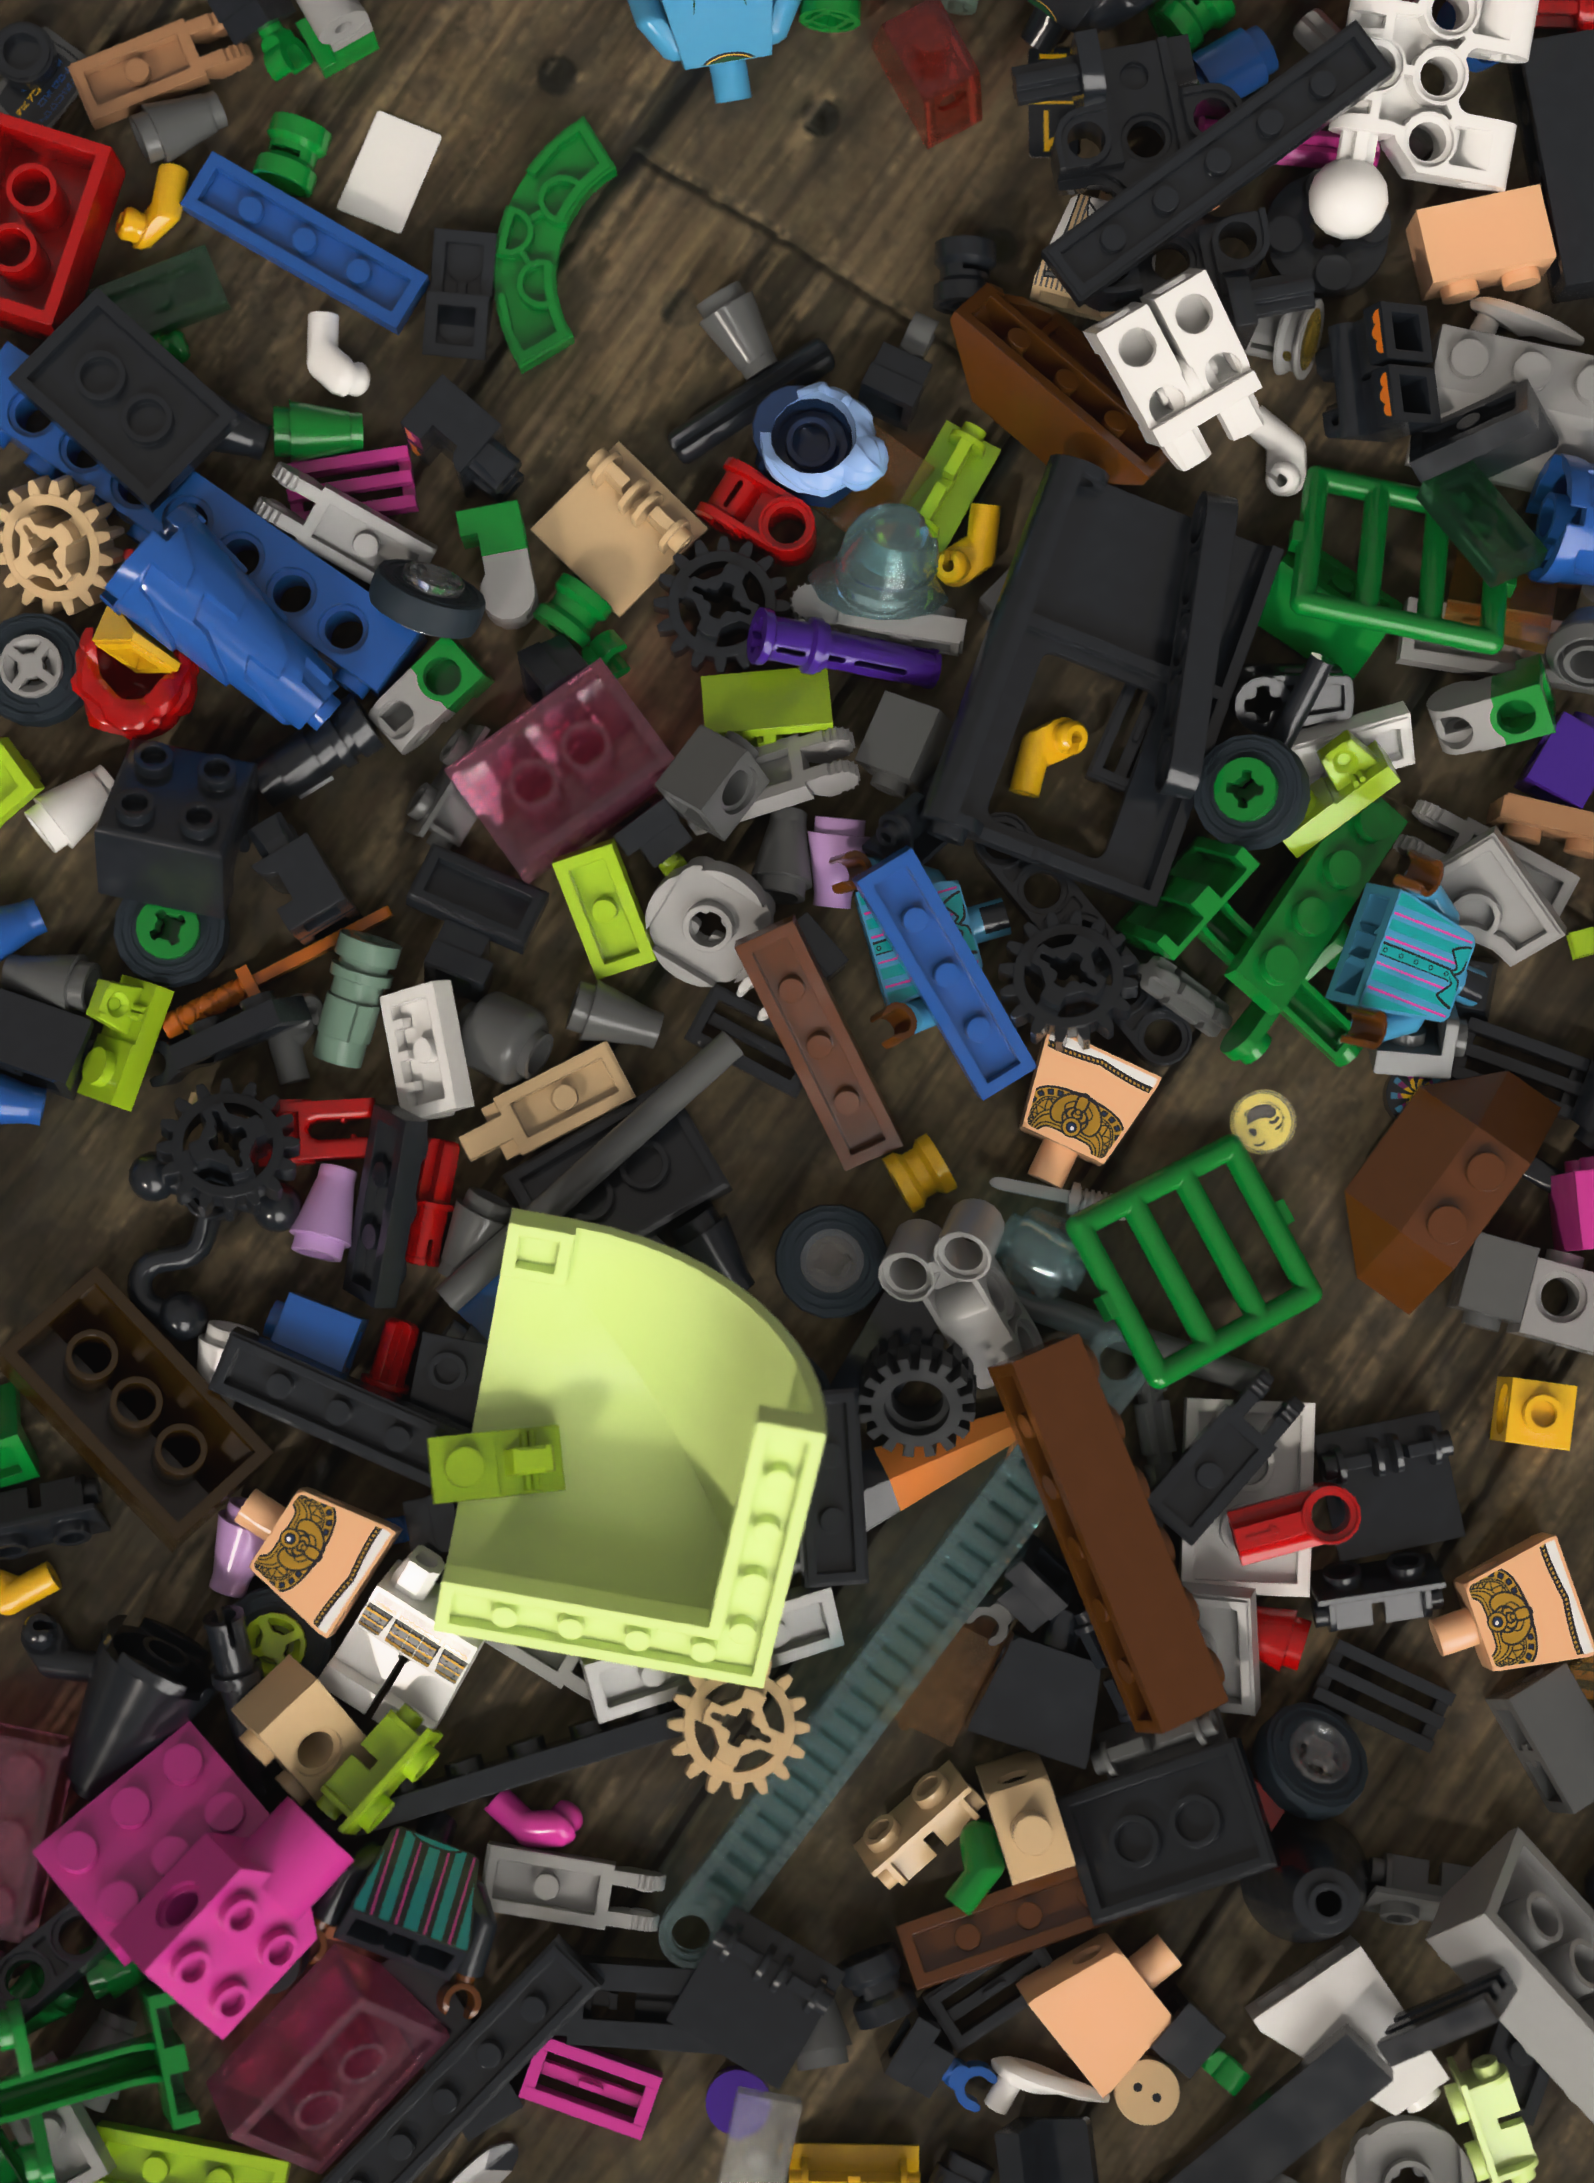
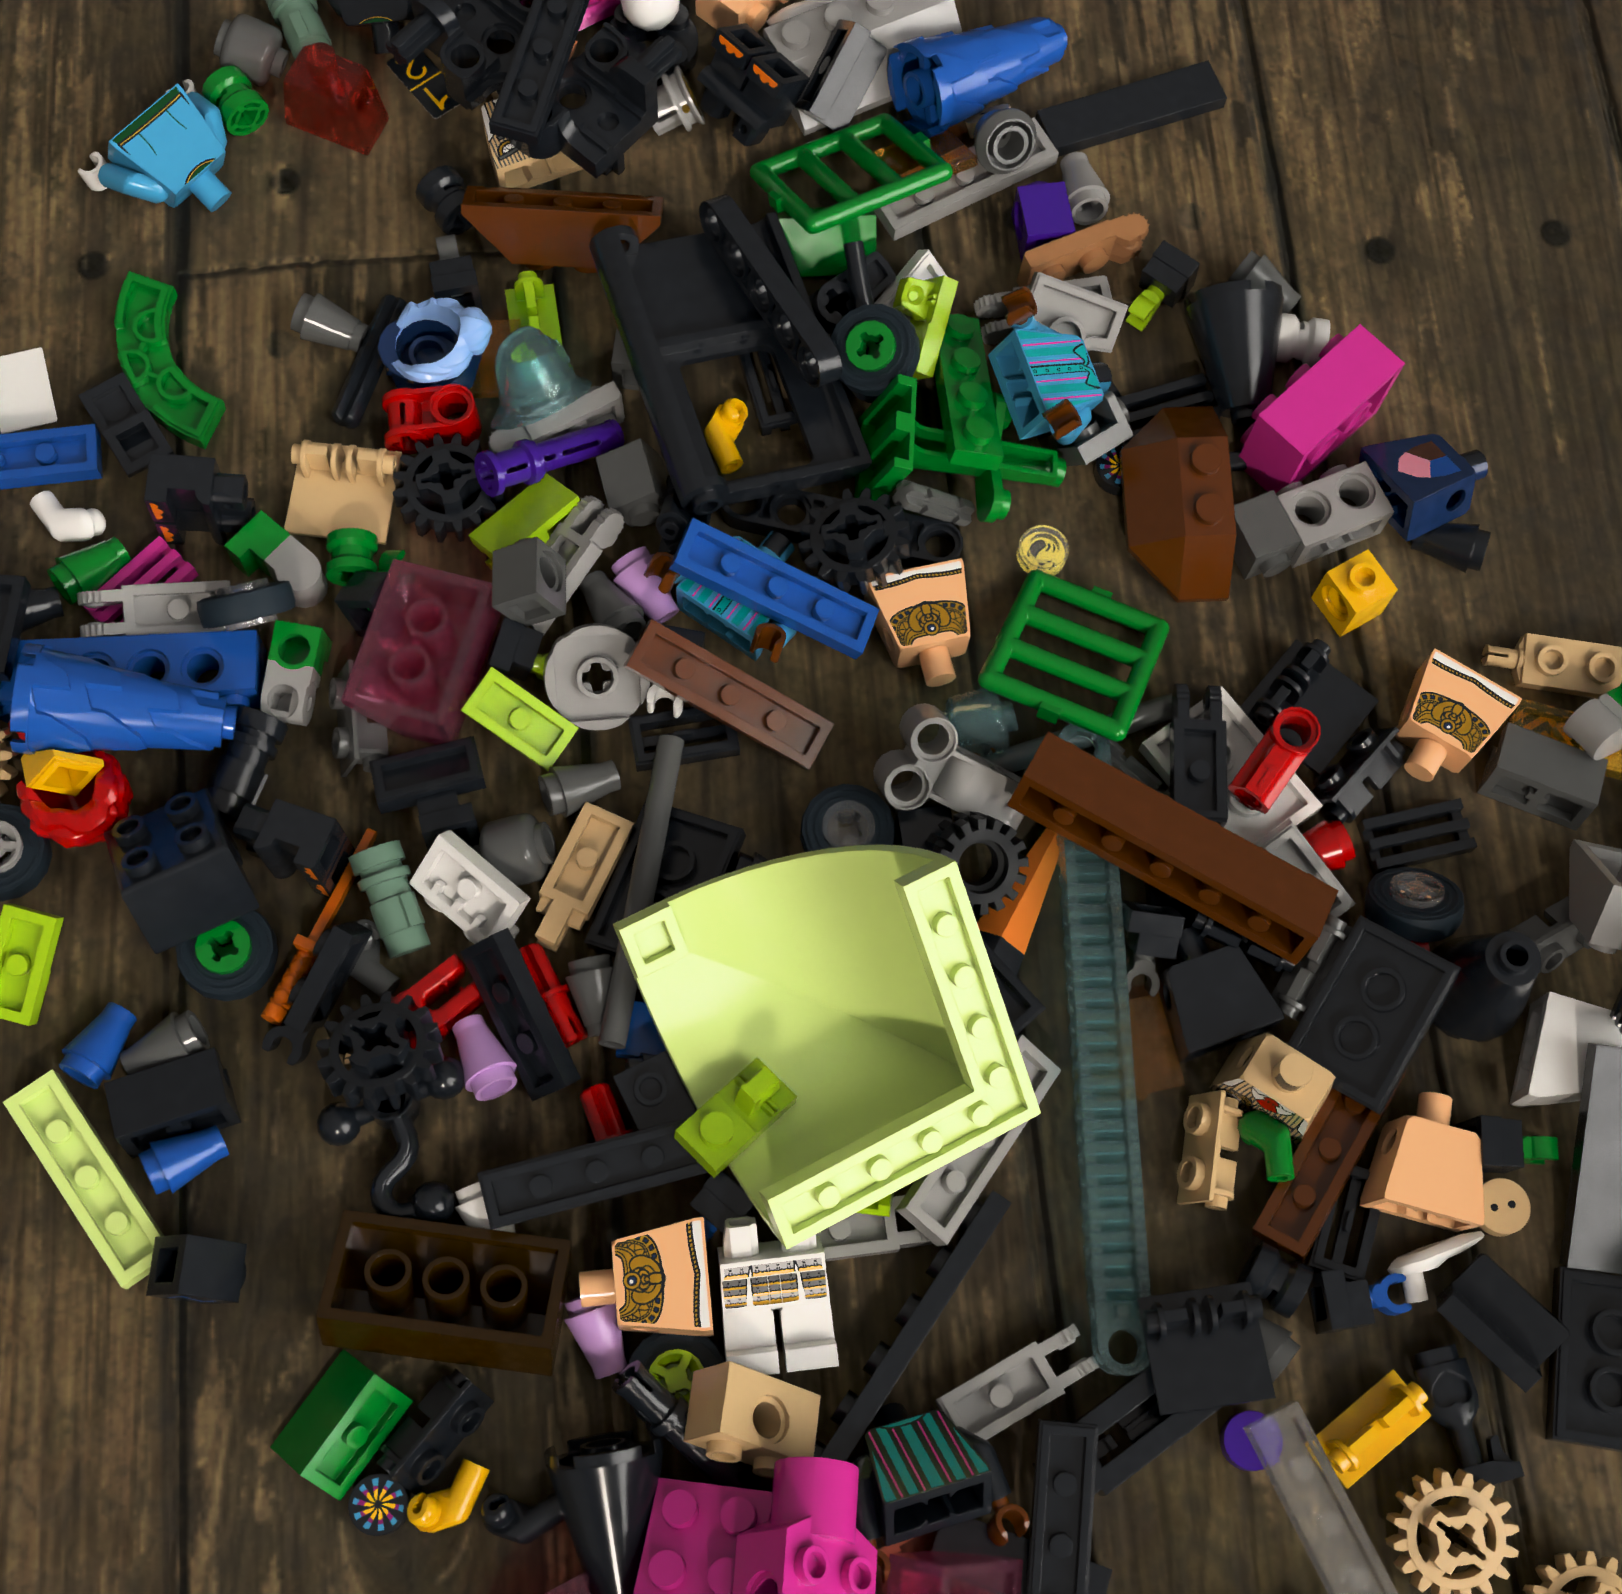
camera: 45 degrees left, 15 degrees down
white cone [24,765,115,853] -> none
lime hinge [77,974,175,1112] -> none
blue brick [263,1292,369,1375] -> none
lime hinge [316,1703,444,1835] -> none
dark pink arm [484,1789,584,1848] -> none
dark pink tile [518,2035,663,2141] -> none
tan gear [667,1661,810,1799] -> none
yellow wheel [882,1133,958,1213] -> none
yellow arm [934,503,1002,587] -> none
light grey piece [989,1177,1126,1221] -> none
white hips [1083,268,1264,471] -> none
white arm [1248,405,1307,497] -> none
clear green plate [1416,461,1548,588] -> none
leg [1426,654,1556,755] -> none

